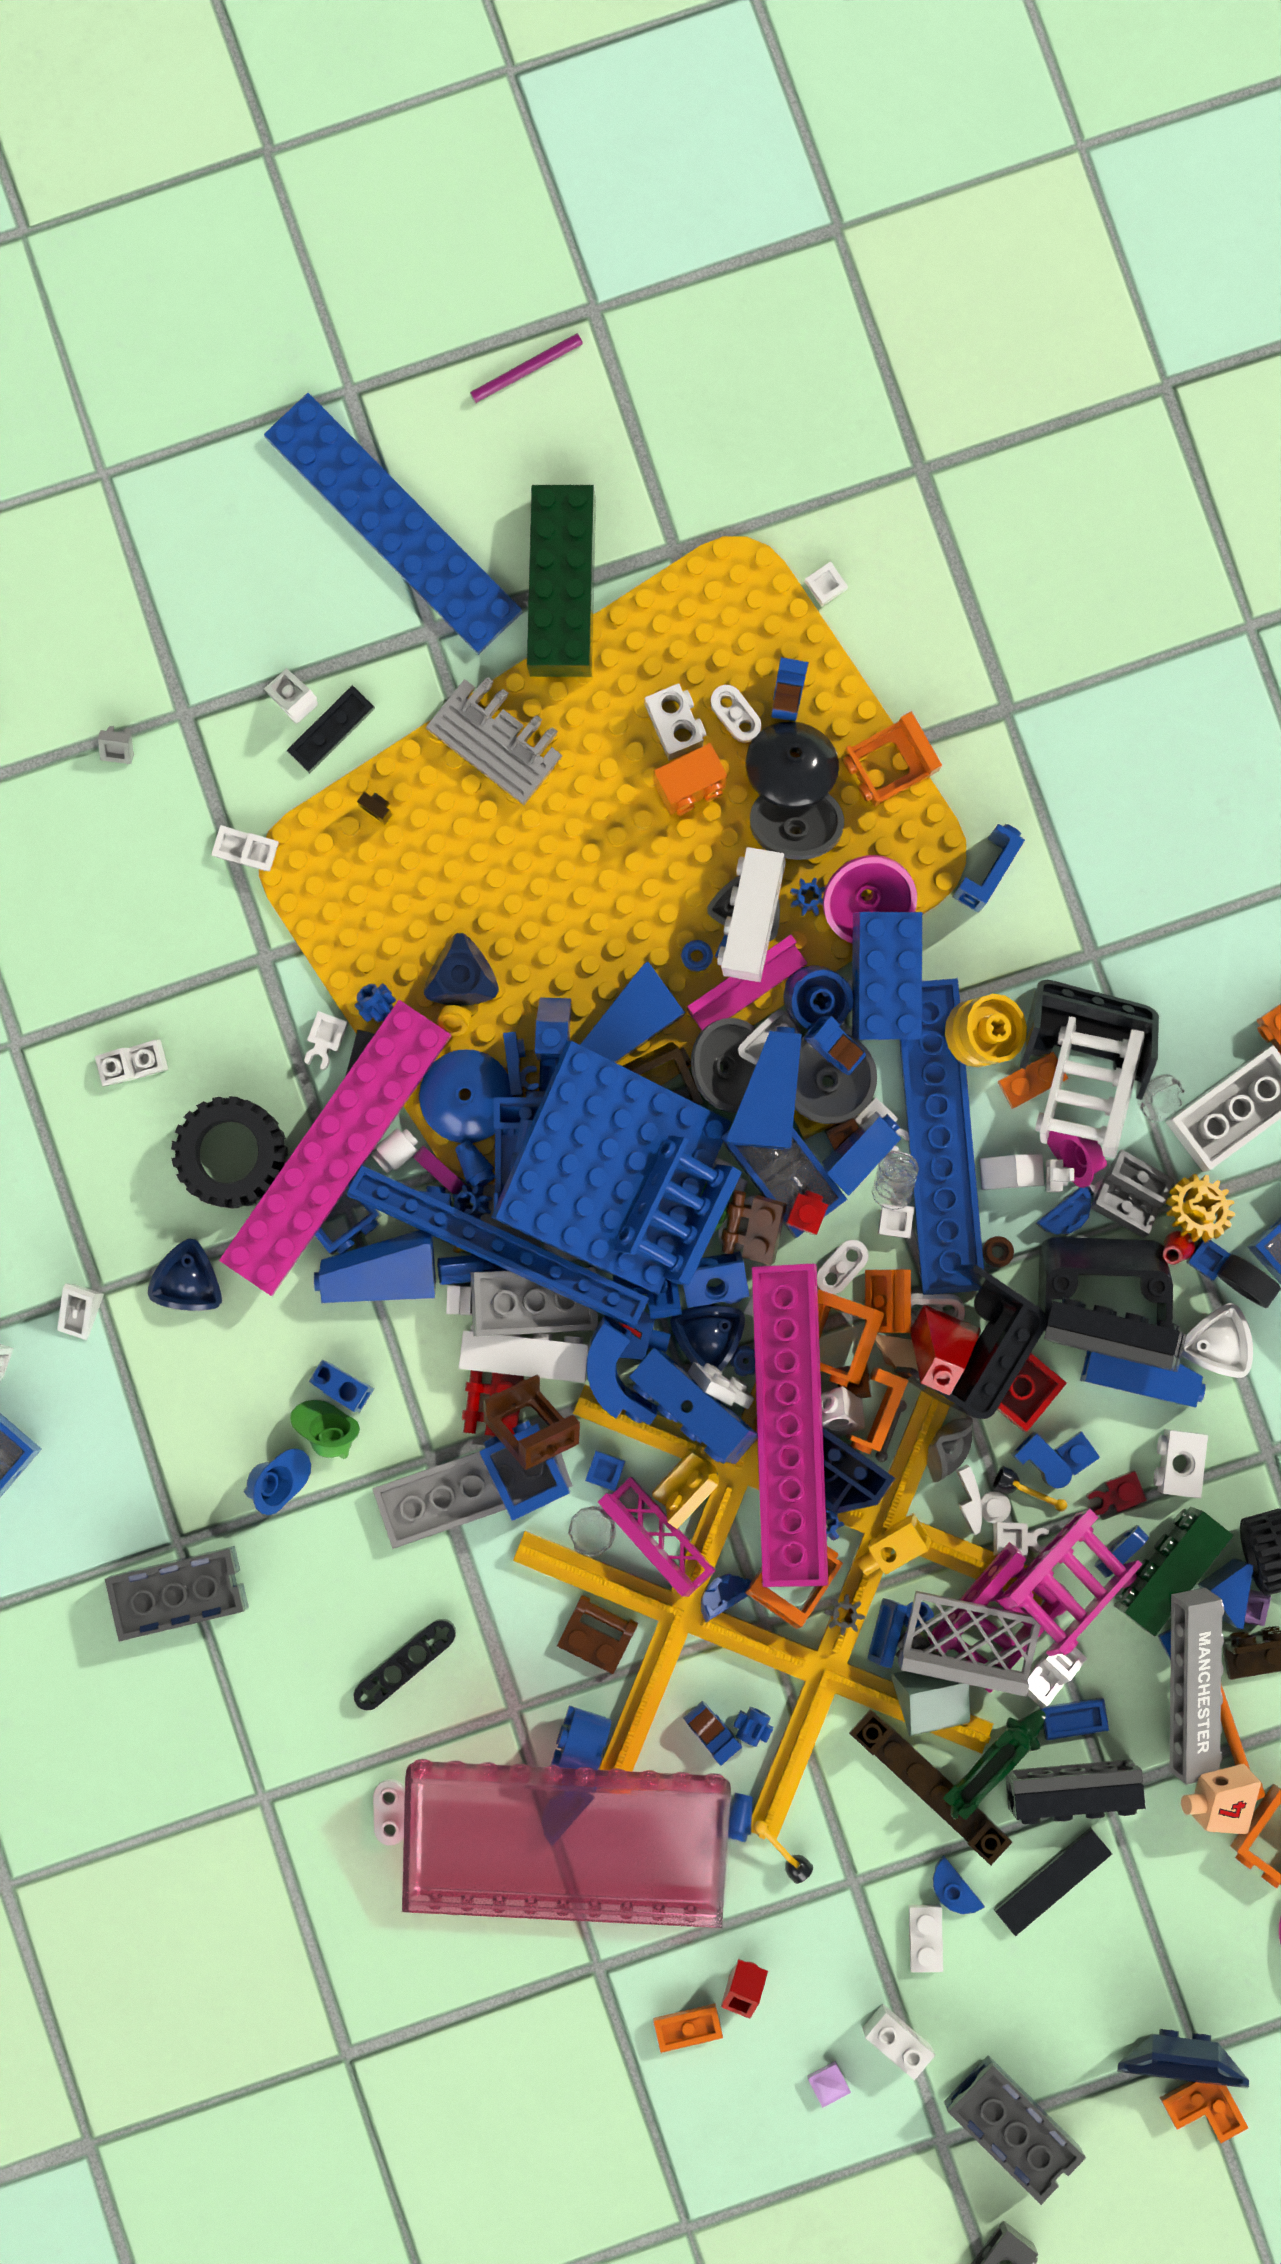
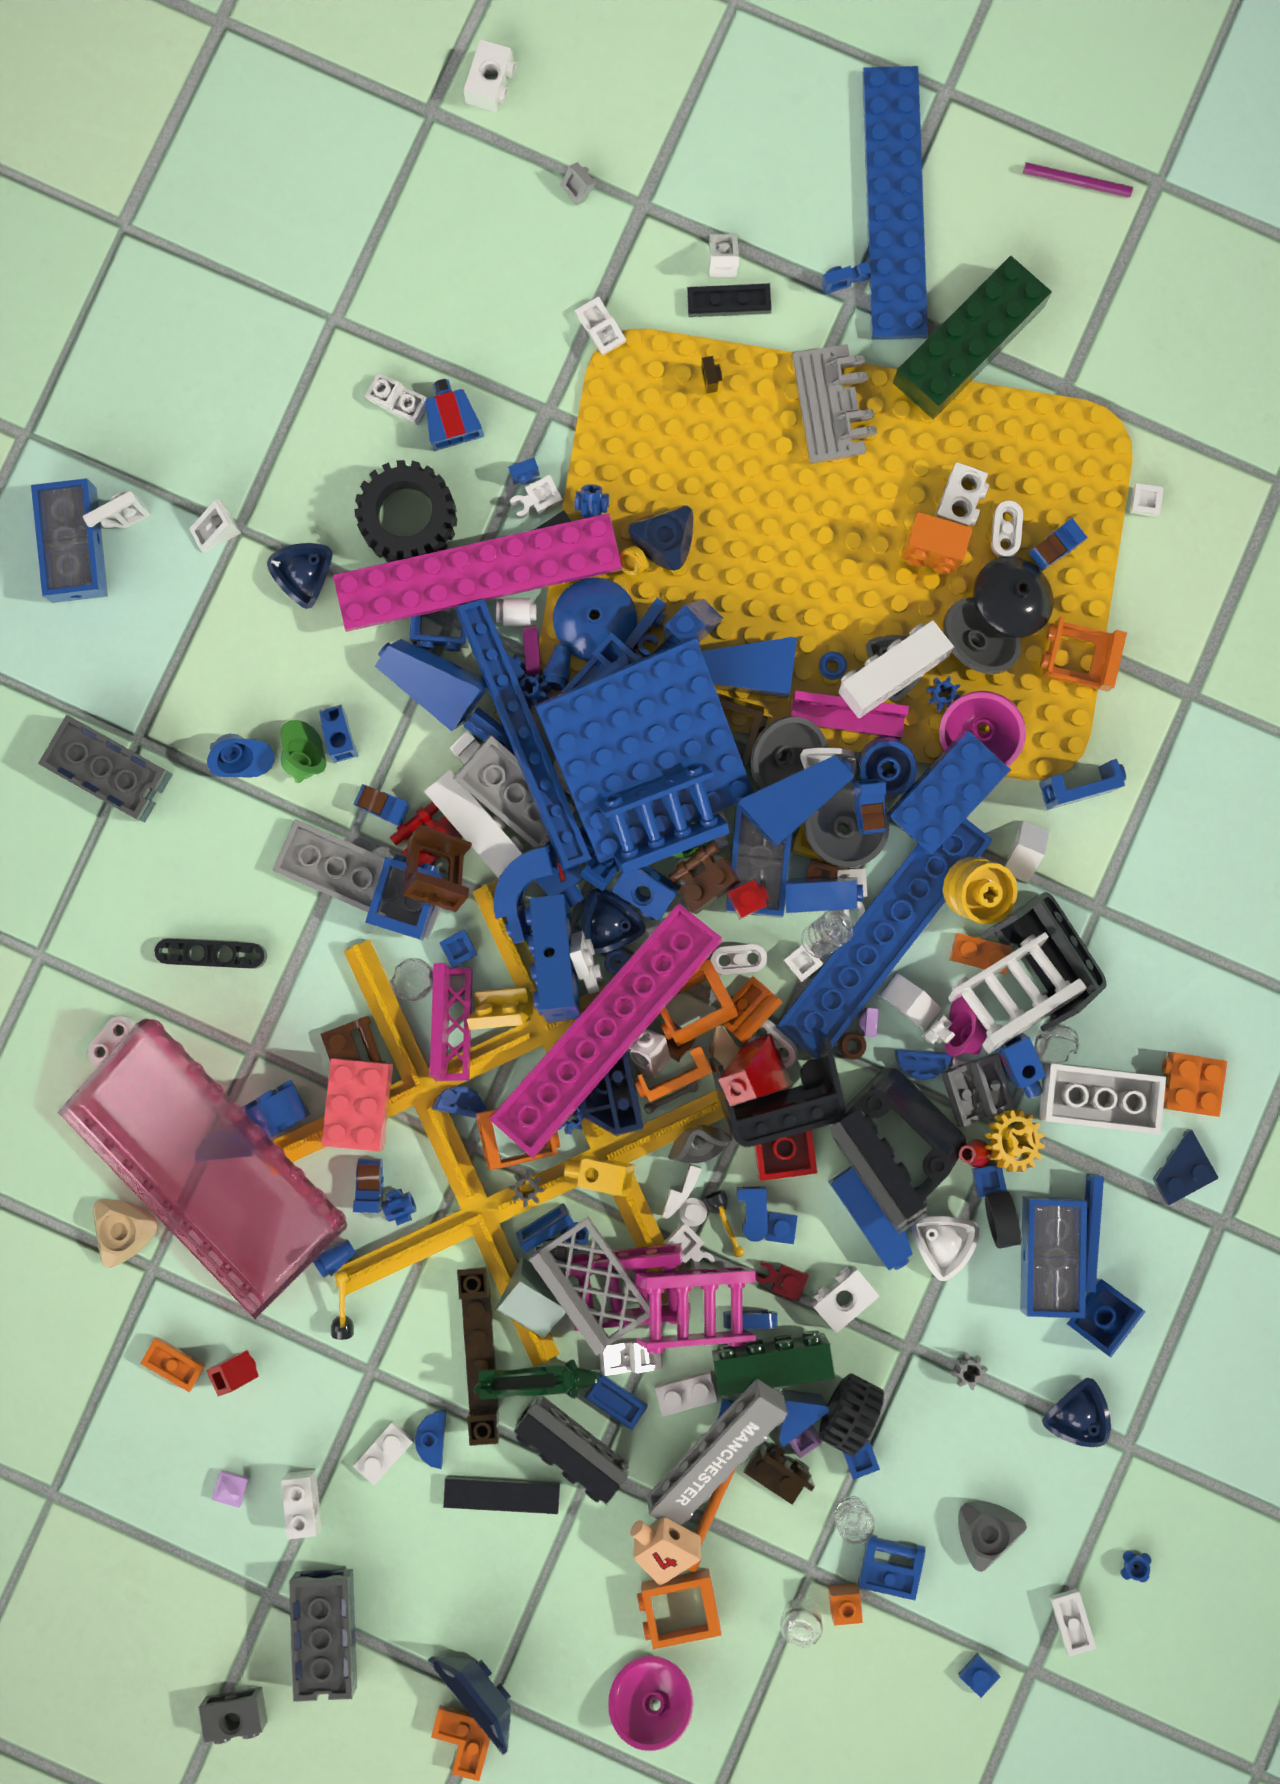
camera: 45 degrees right, 0 degrees up
none -> tan hat [93,1199,158,1268]
none -> coral brick [322,1058,393,1152]
none -> leg [353,784,411,826]
none -> torso [426,379,484,451]
none -> blue plate [508,457,540,485]
none -> white plate [655,1371,718,1417]
none -> blue plate [821,262,872,295]
none -> lavender tile [859,1008,879,1037]
none -> blue torso [994,1033,1046,1098]
none -> white slope [1004,821,1049,883]

